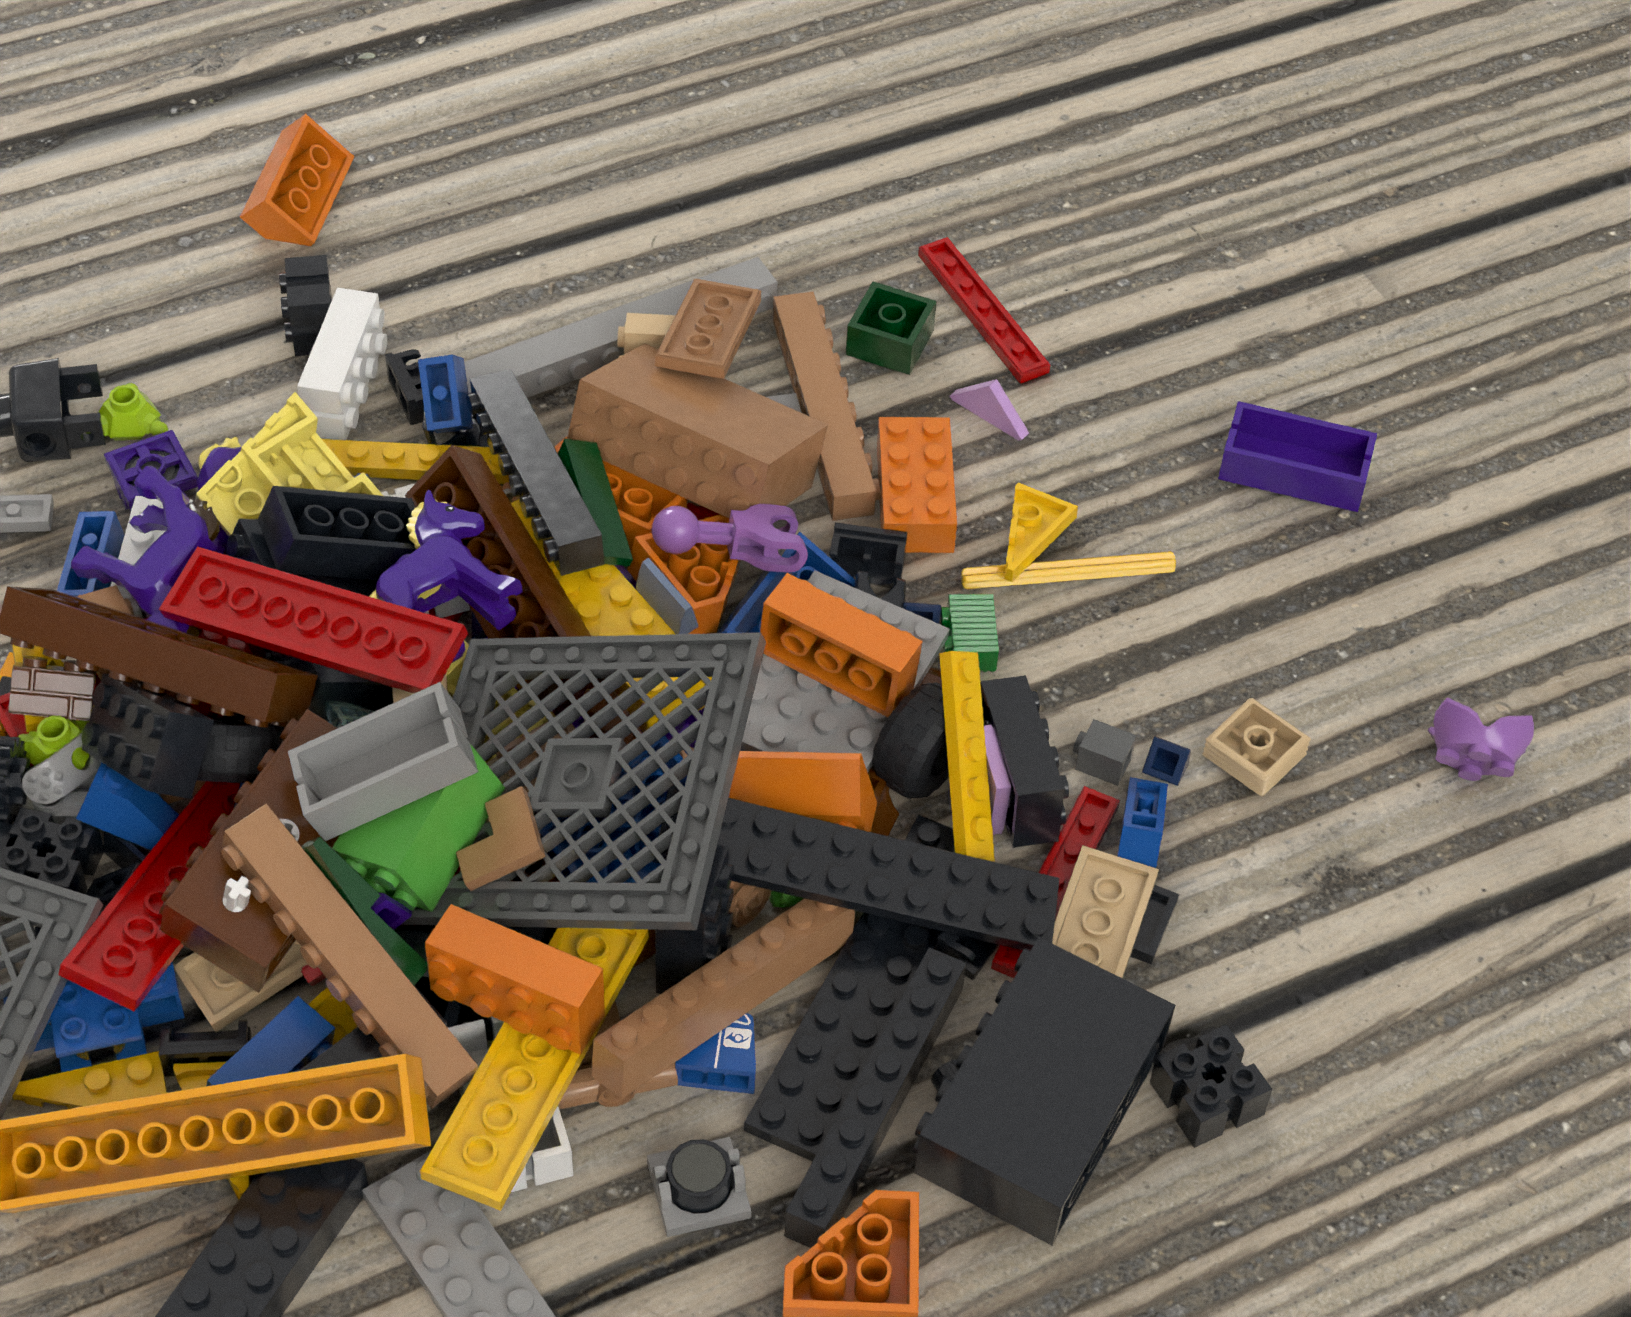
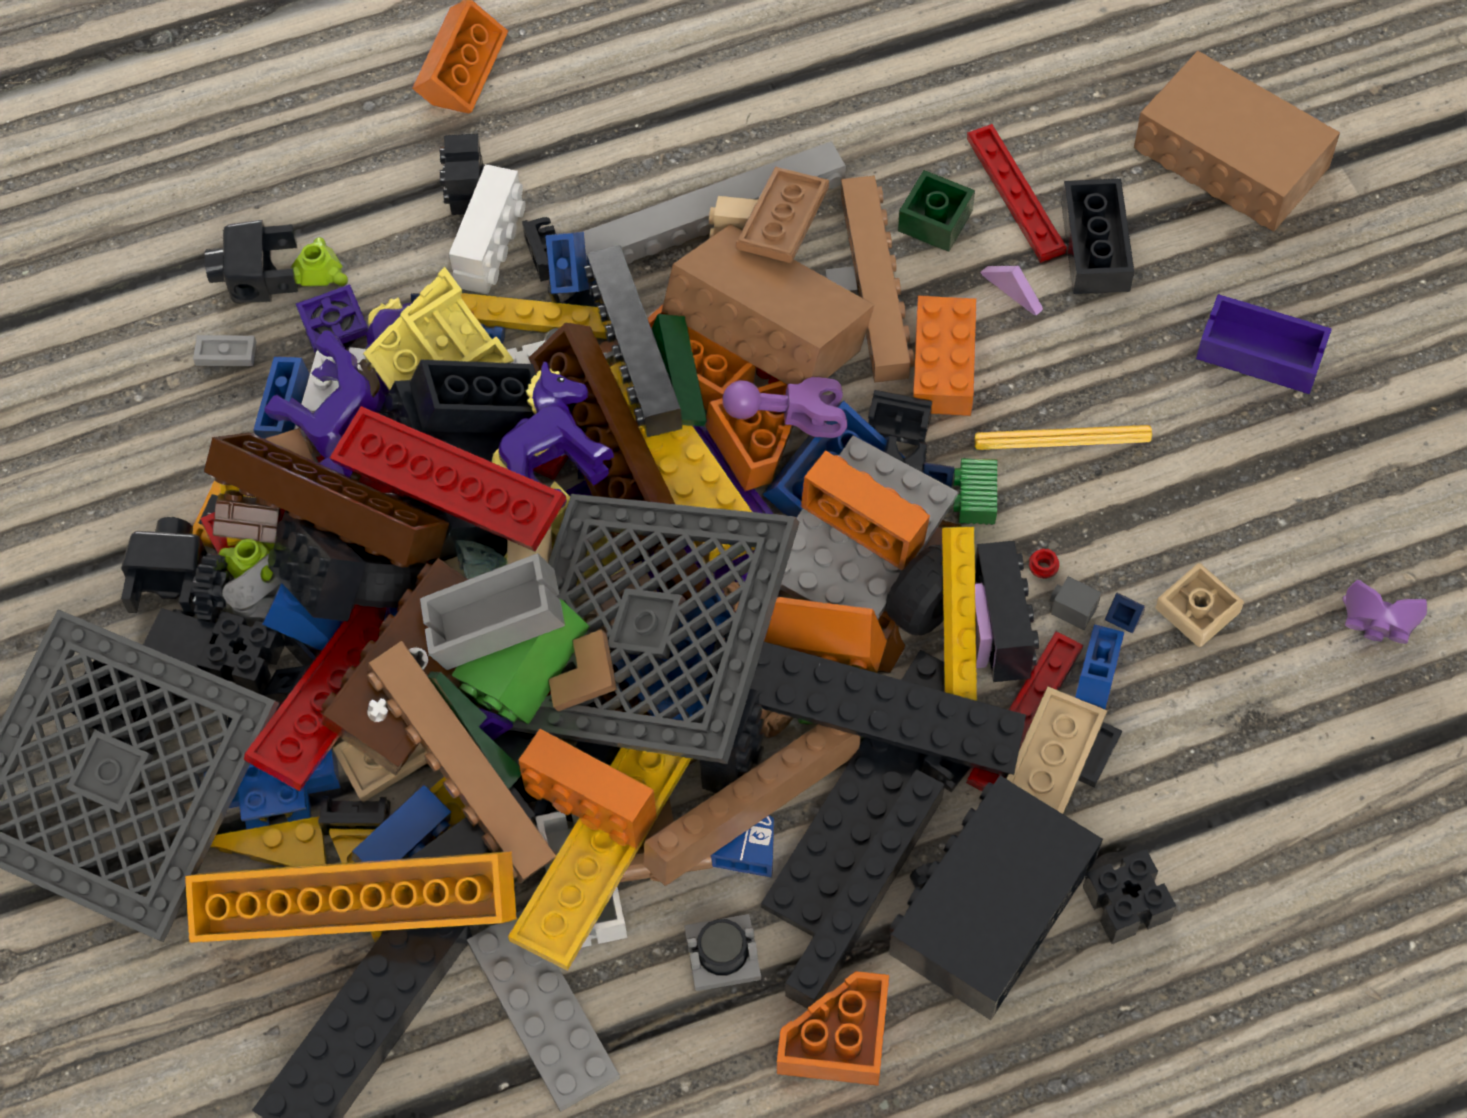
camera: 10 degrees right, 10 degrees up
sand blue slope [636,558,698,634] -> none
yellow wing [1004,482,1078,582] -> none
none -> red plate [1029,549,1060,579]
none -> black brick [1061,178,1135,294]
none -> medium nougat brick [1134,51,1340,231]

